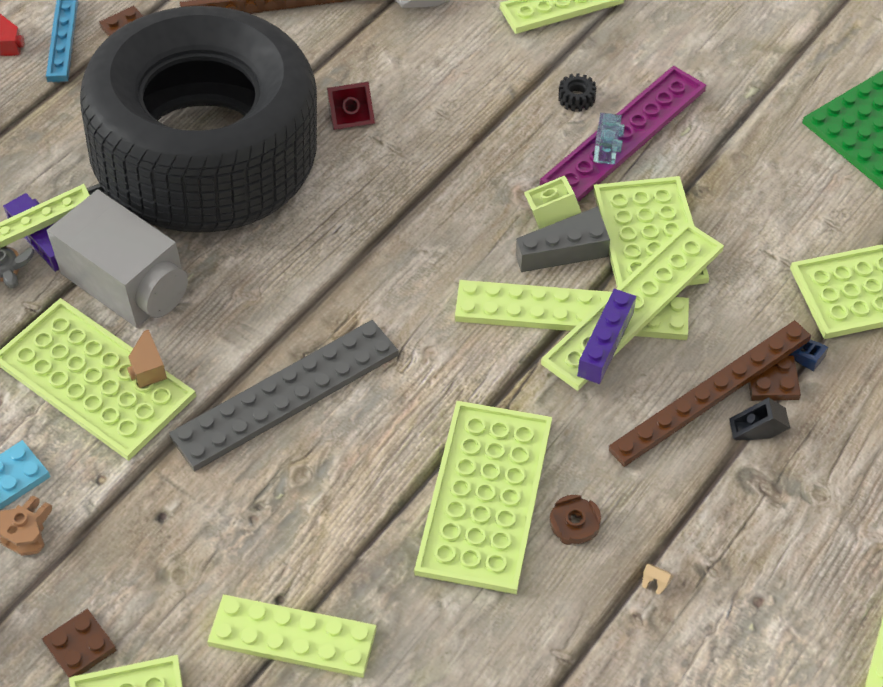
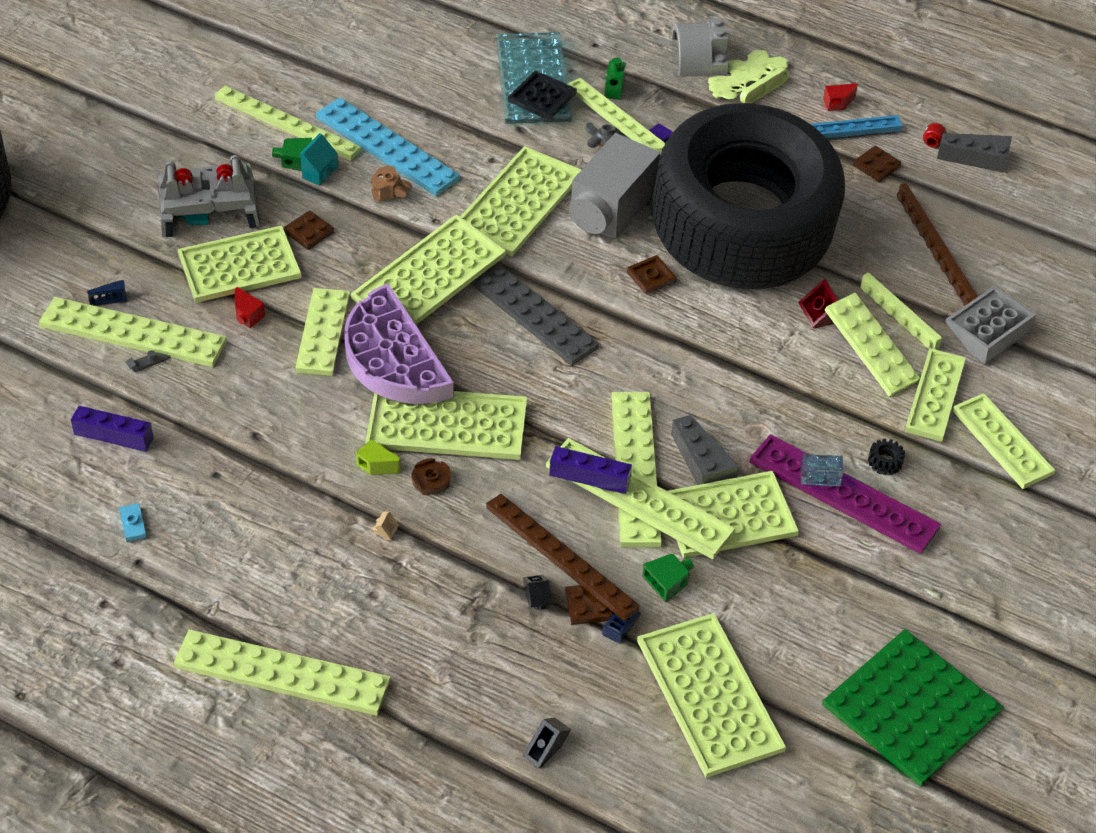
camera: 80 degrees right, 5 degrees down
medium nougat slope [127,329,167,388] -> none
yellowish green slope [524,176,581,229] -> none
none -> lavender brick [345,284,454,404]
none -> yellowish green plate [351,214,506,325]
none -> lime slope [355,439,401,475]
none -> reddish brown plate [627,255,677,294]
none -> green torso [642,554,694,603]
none -> yellowish green plate [825,293,920,397]
none -> yellowish green plate [860,272,942,350]
none -> yellowish green plate [904,348,966,442]

